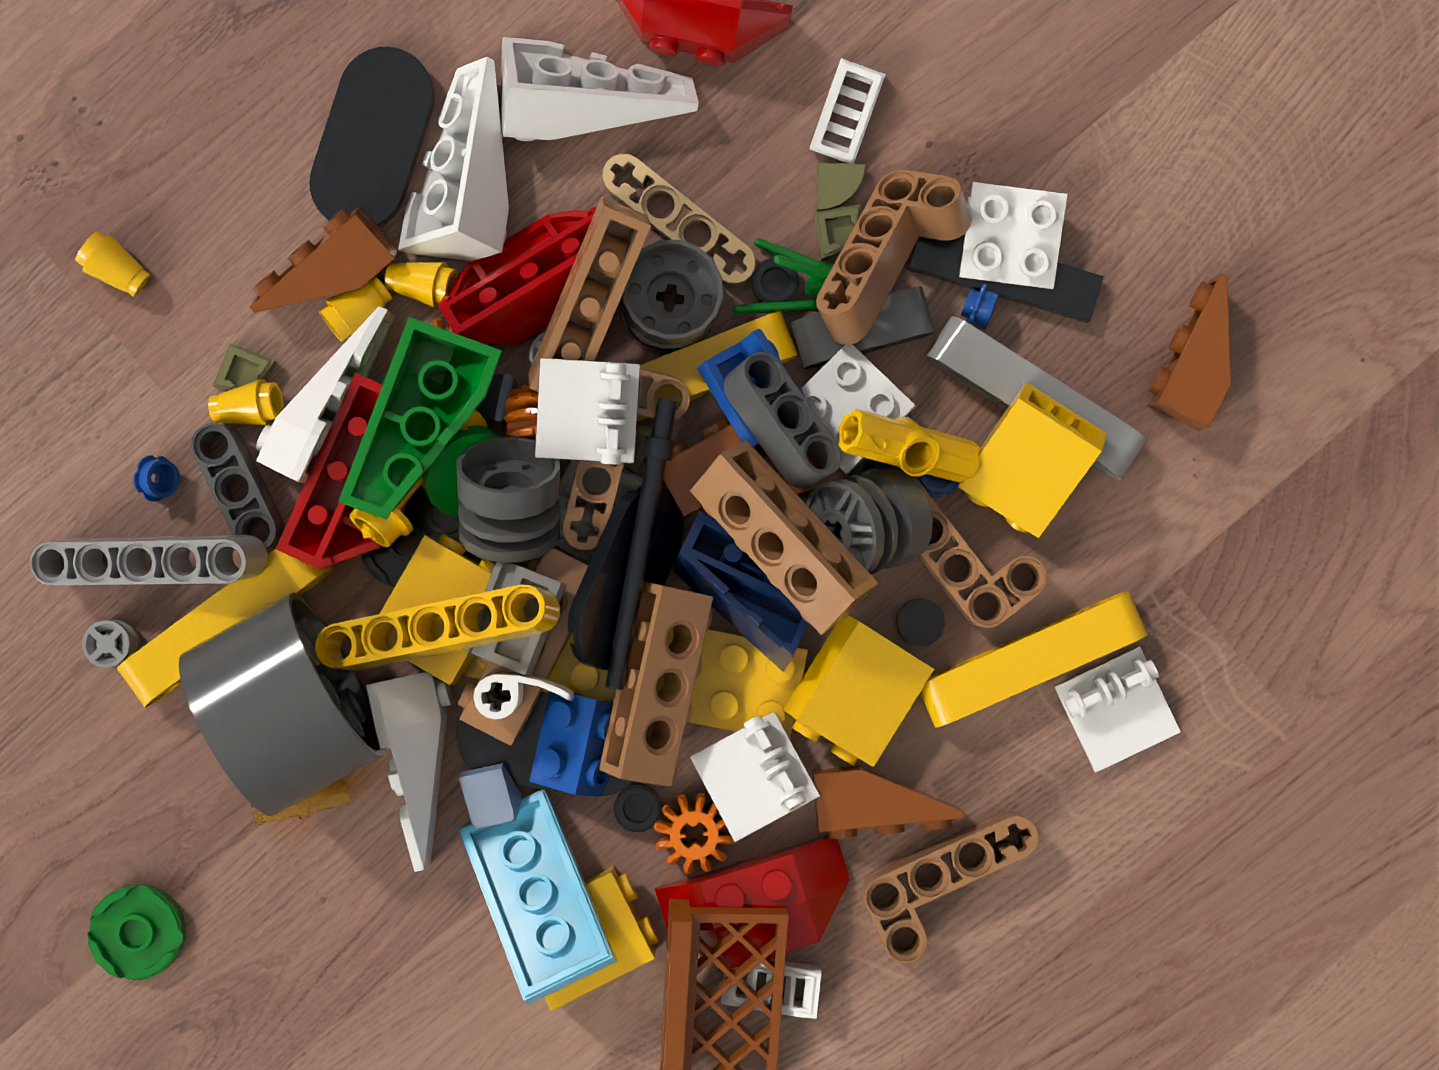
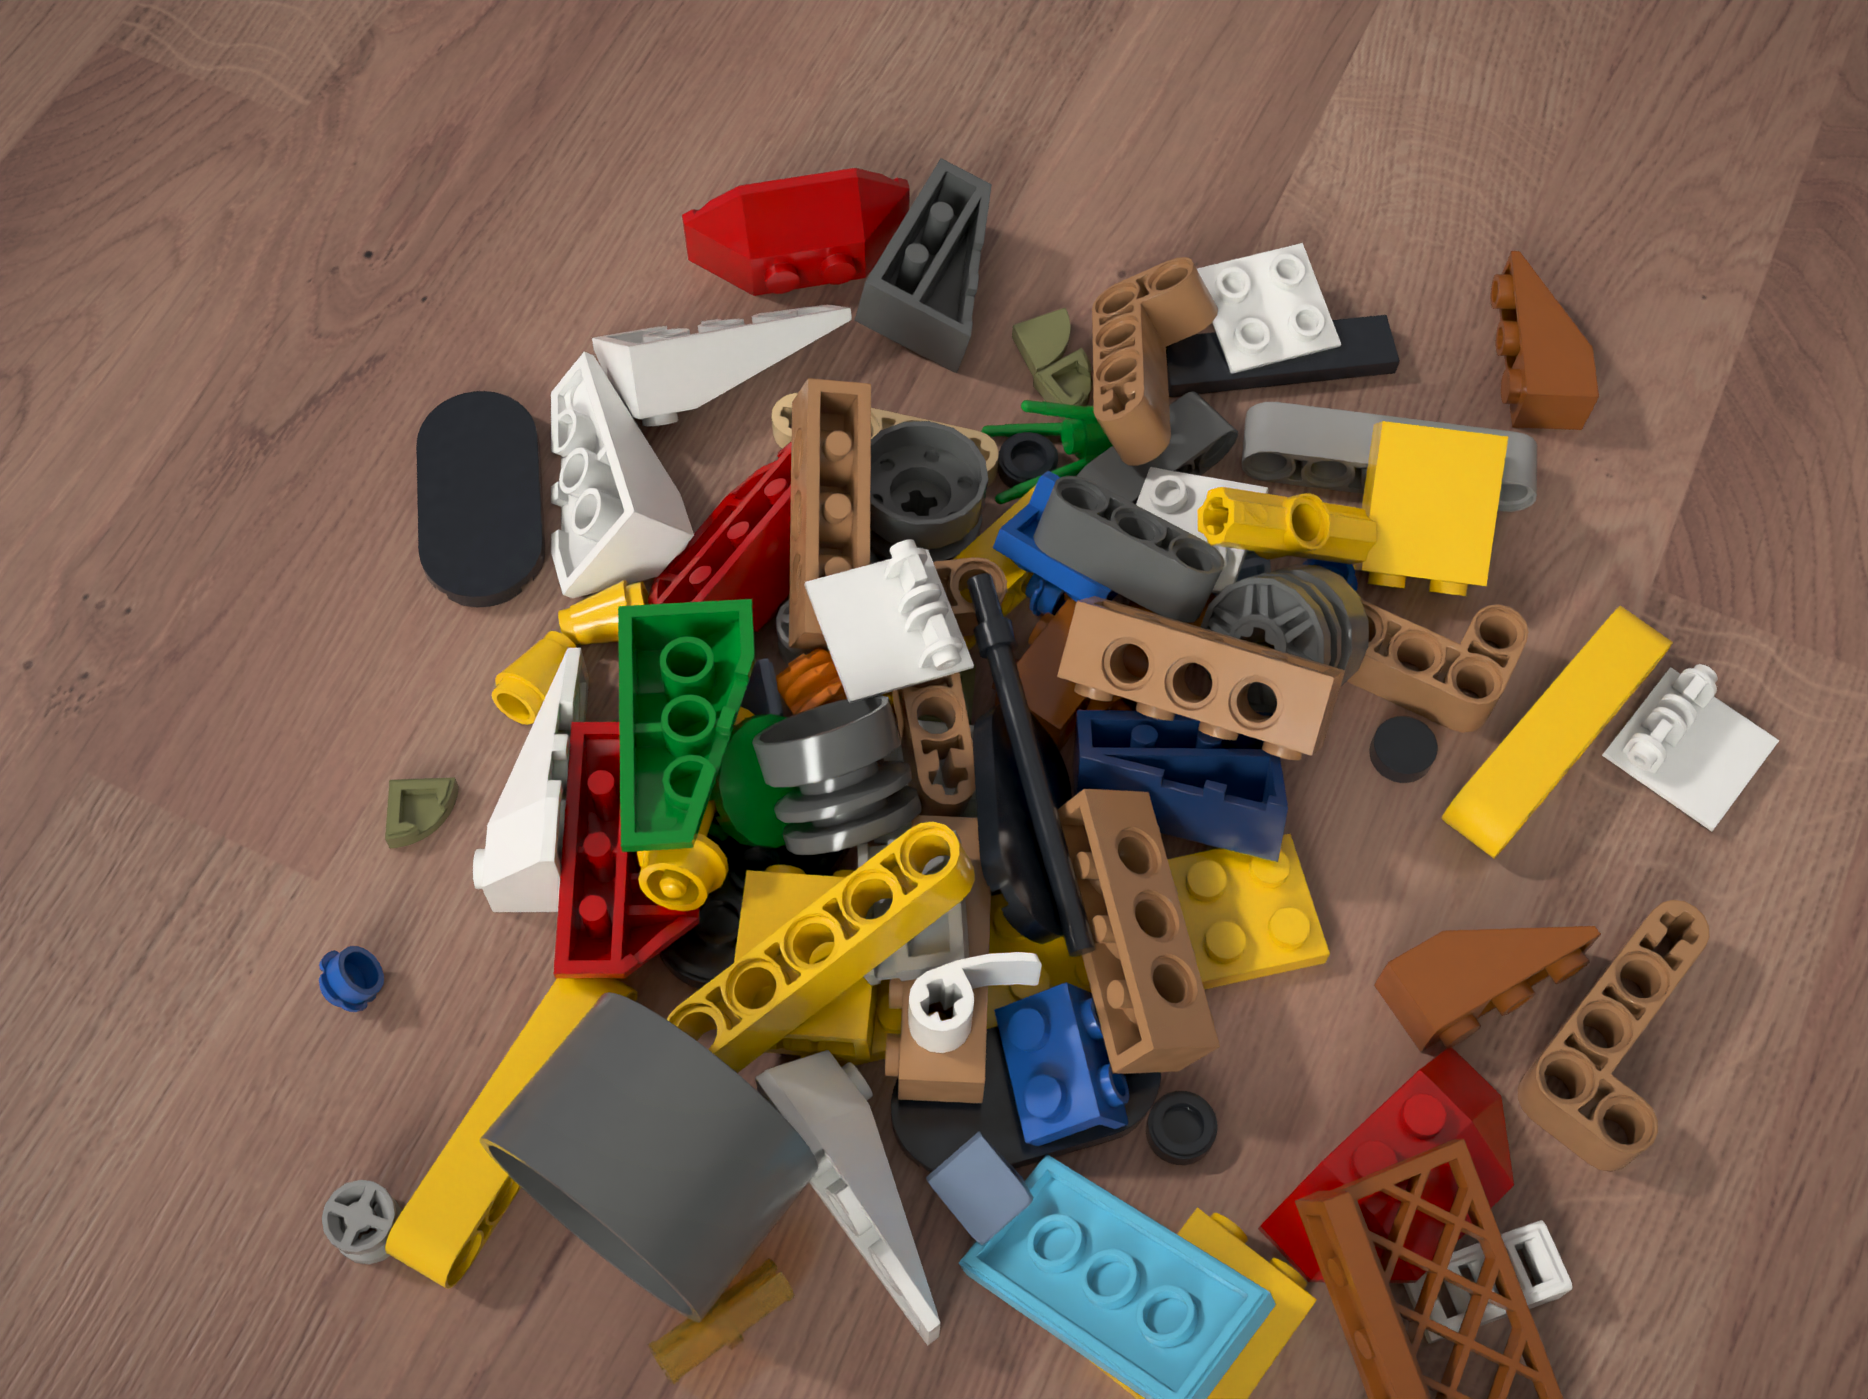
camera: 25 degrees left, 25 degrees down
light grey beam [30,535,268,585] -> none
yellow cone [75,231,151,297] -> none
dark grey beam [191,423,285,553] -> none
yellow cone [208,379,284,425] -> none
dark orange slope [249,206,398,313] -> none
orange gear [654,792,734,874] -> none
white hinge [690,712,820,842] -> none
yellow brick [783,615,934,767] -> none
white slope [809,58,886,164] -> none
blue plate [961,284,999,330] -> none
none -> dark grey wedge [854,158,992,373]

